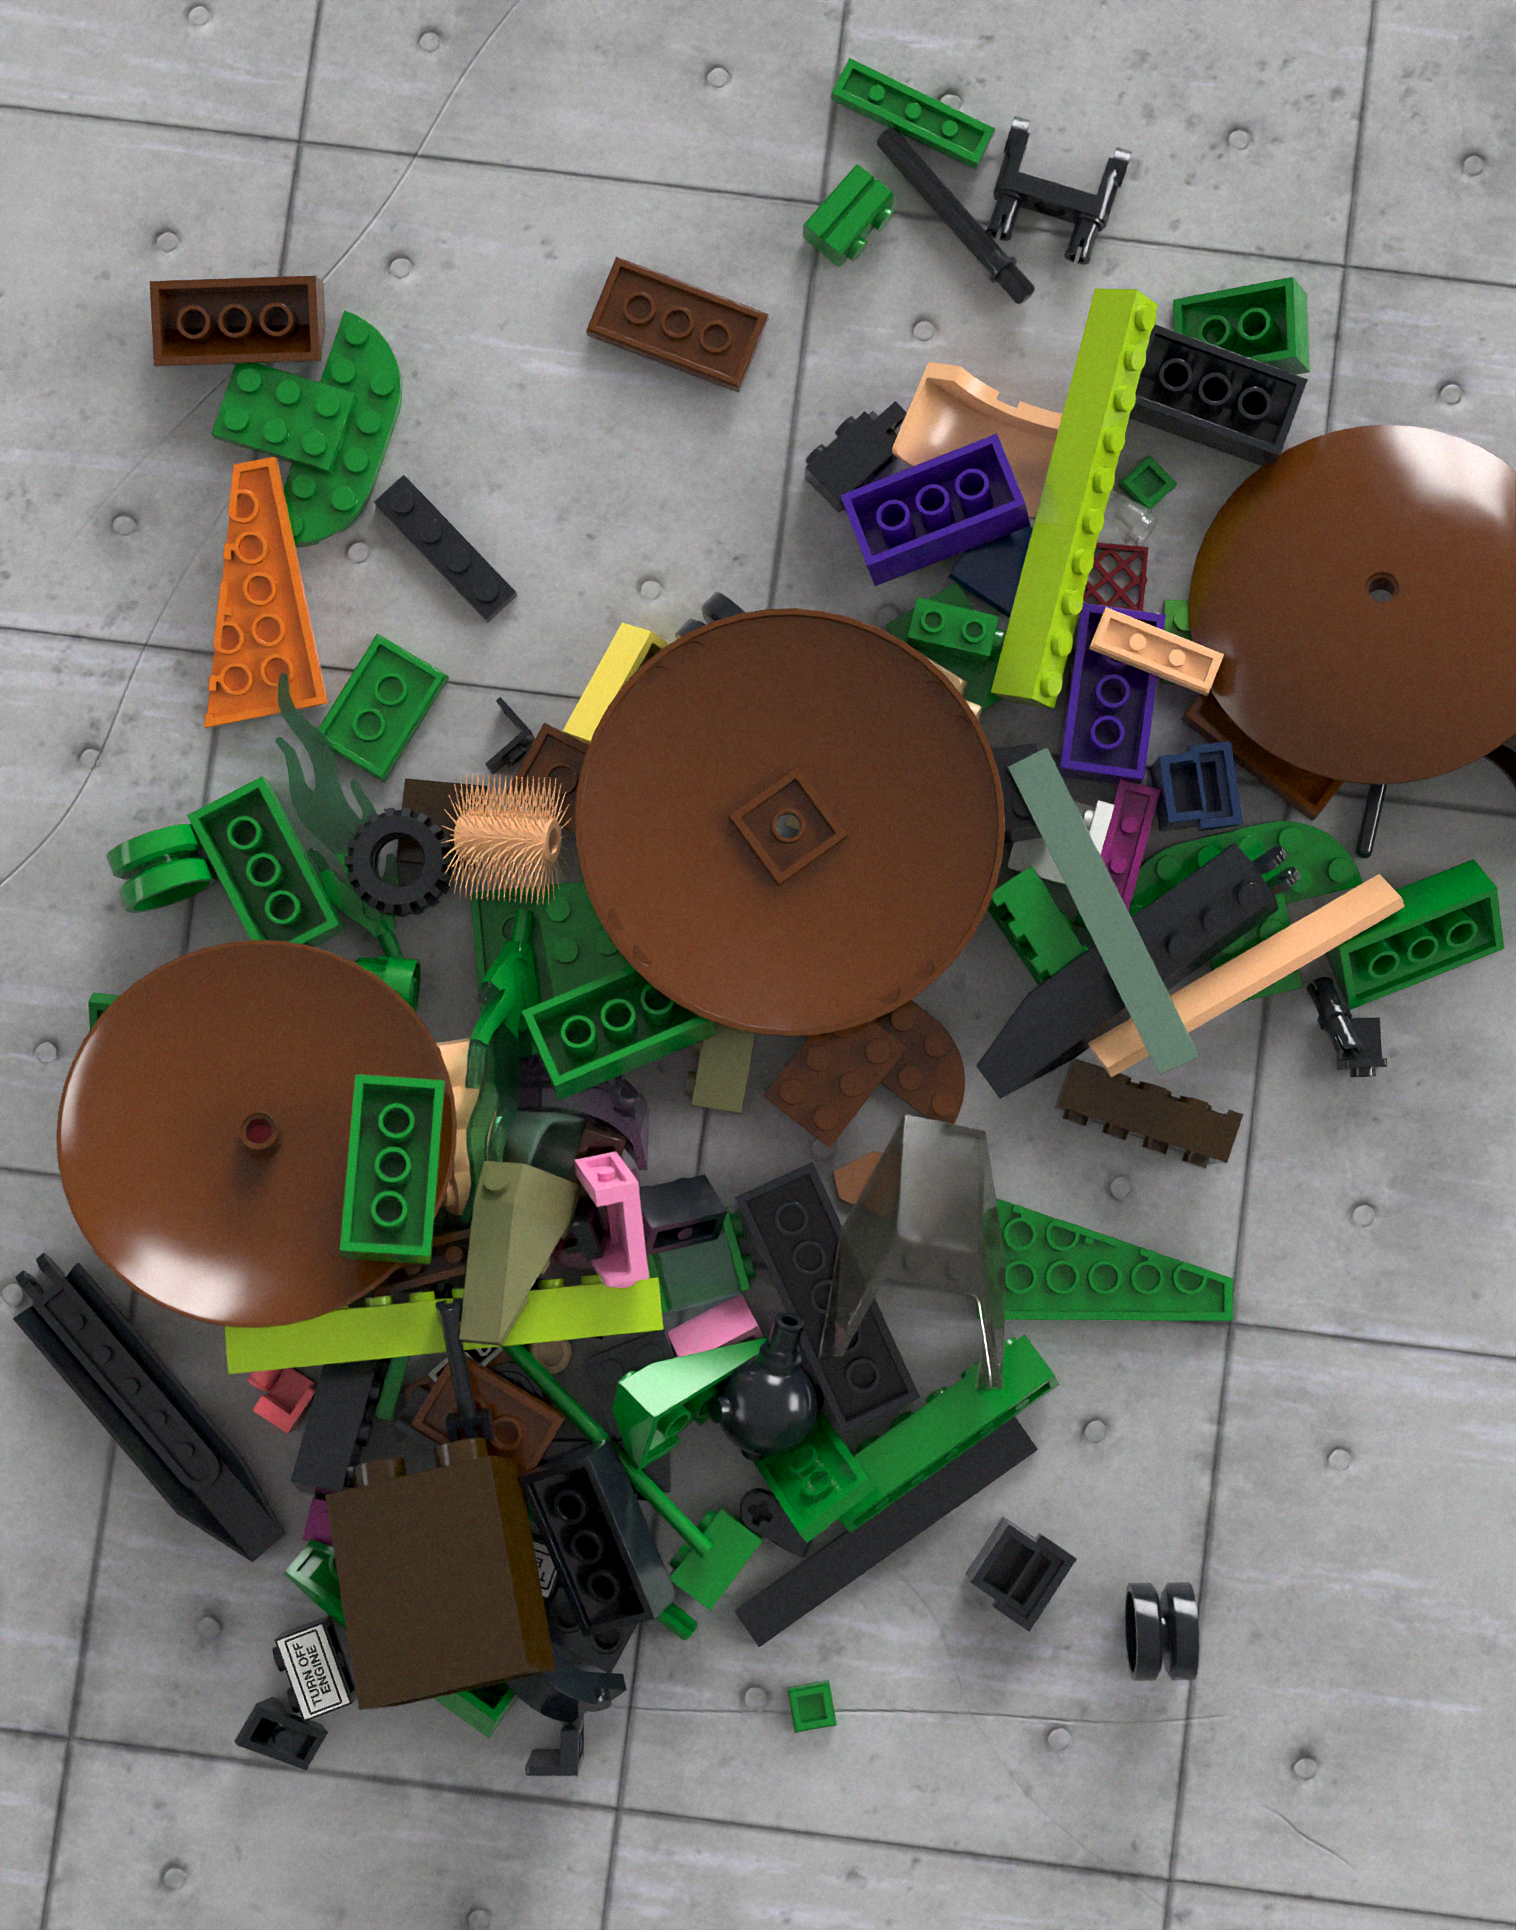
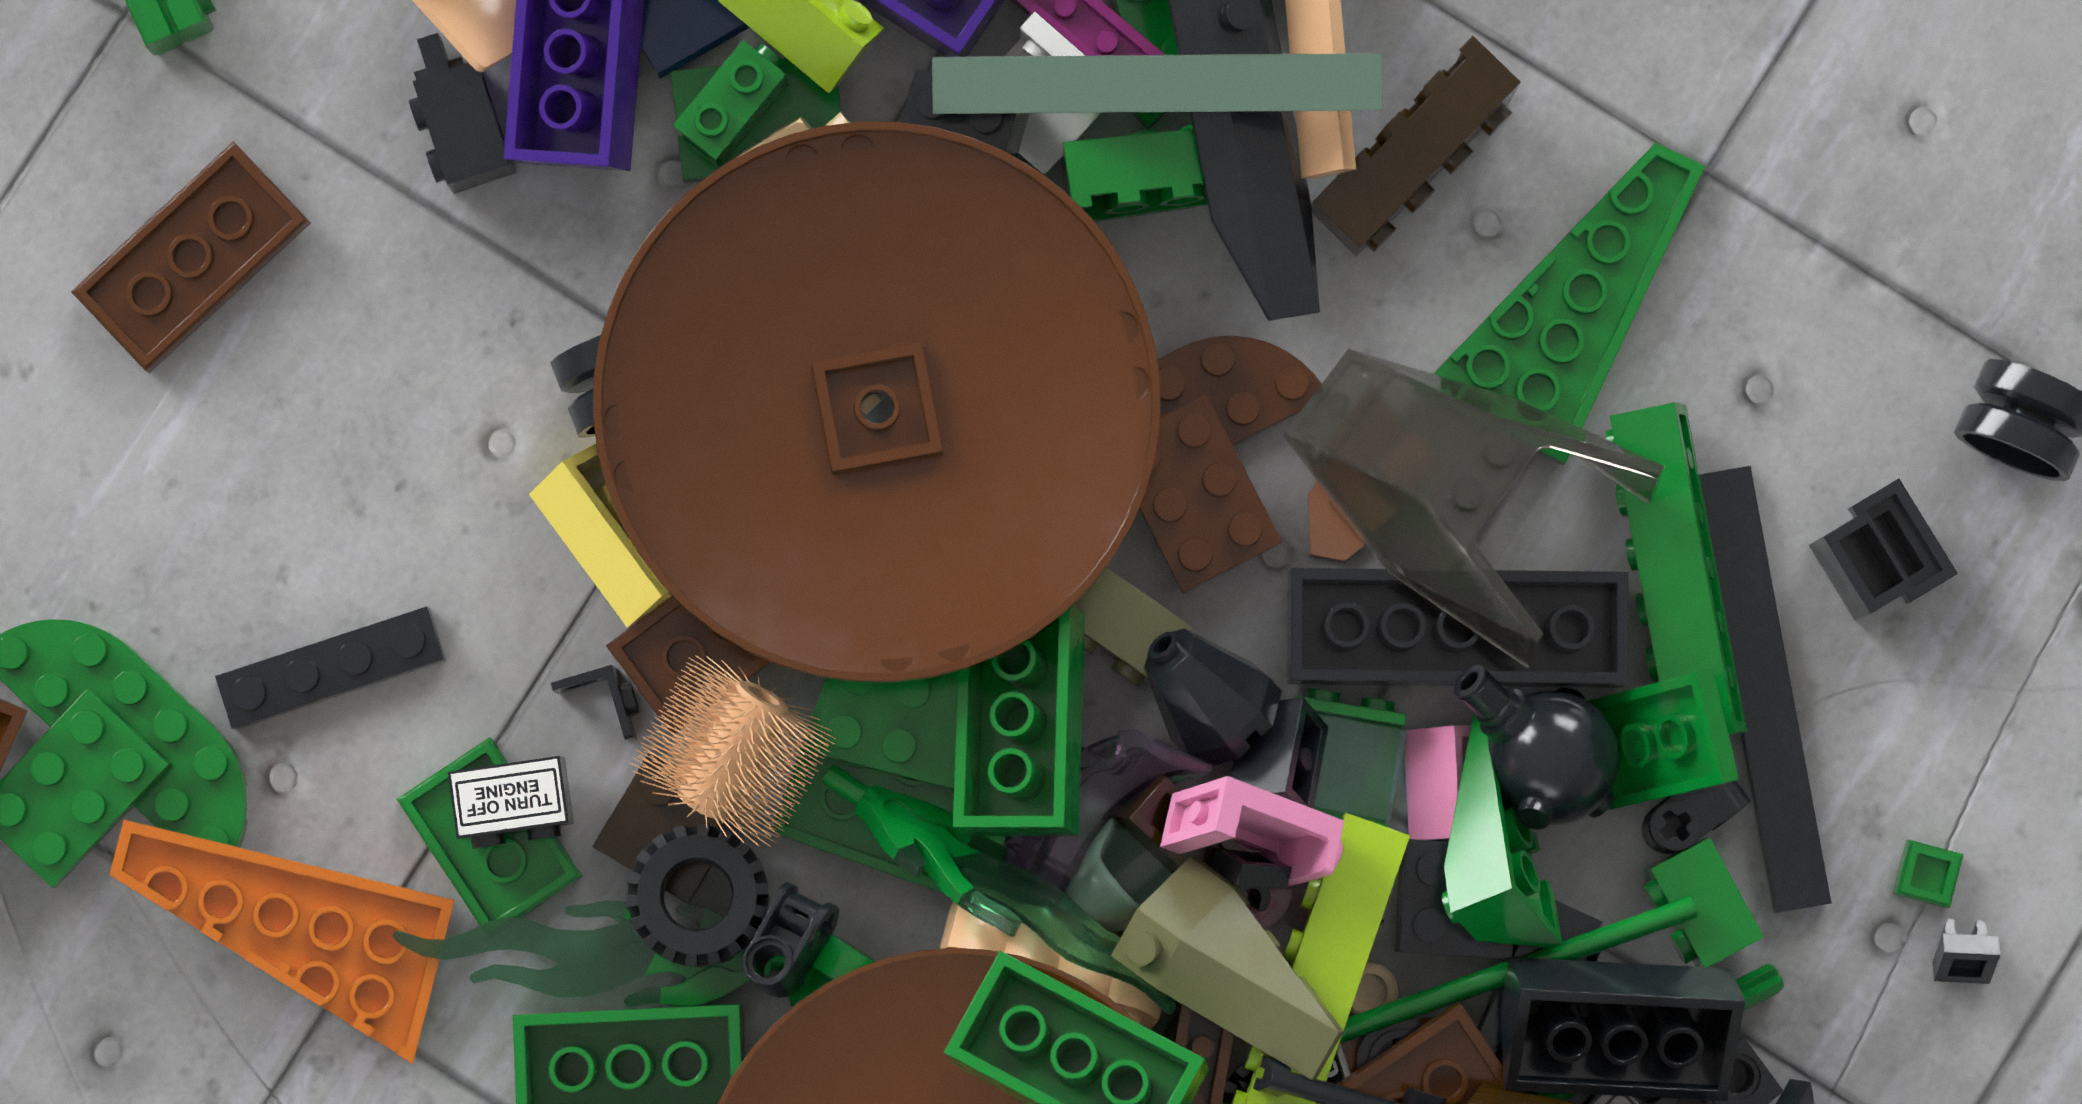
camera: 70 degrees left, 0 degrees up
none -> brick [448,756,574,849]
none -> black piece [743,882,840,998]
none -> black cone [1144,628,1282,770]
none -> black tile [1932,918,2000,984]

